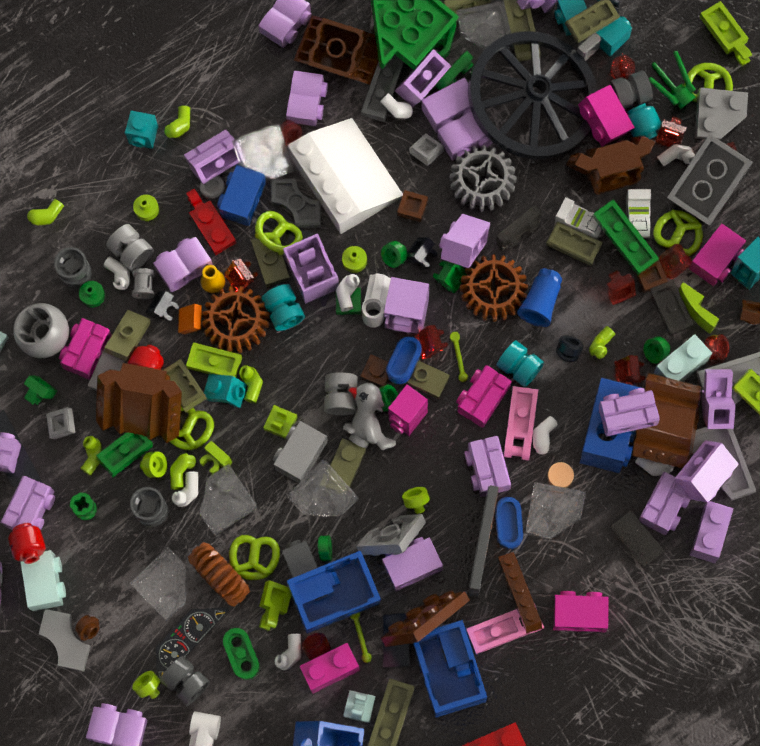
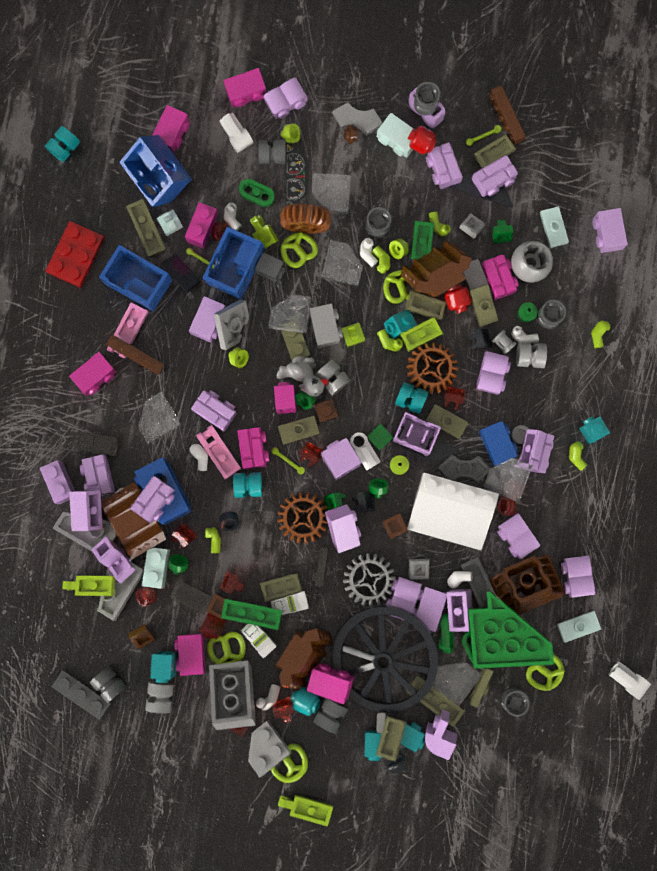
camera: 135 degrees right, 10 degrees up
green bush [70,493,97,521] -> none
lime tile [133,195,159,221] -> none
orange tile [178,304,202,334] -> none
red plate [186,188,237,256] -> none
lime tile [200,441,232,475] -> none
yellow cone [201,265,225,293] -> none
lime piece [255,211,303,255] -> none
green tile [318,535,332,562] -> none
white arm [336,274,360,312] -> none
reddish brown plate [381,591,470,647] -> none
blue tile [386,337,422,384] -> none
dark grey tile [468,485,499,598] -> none
blue tile [495,497,523,549] -> none
blue plant [517,268,562,327] -> none
light nougat tile [547,462,574,489] -> none
clear red tile [610,54,635,80] -> none
green plant [648,51,696,109] -> none
lime slope [678,282,719,334] -> none

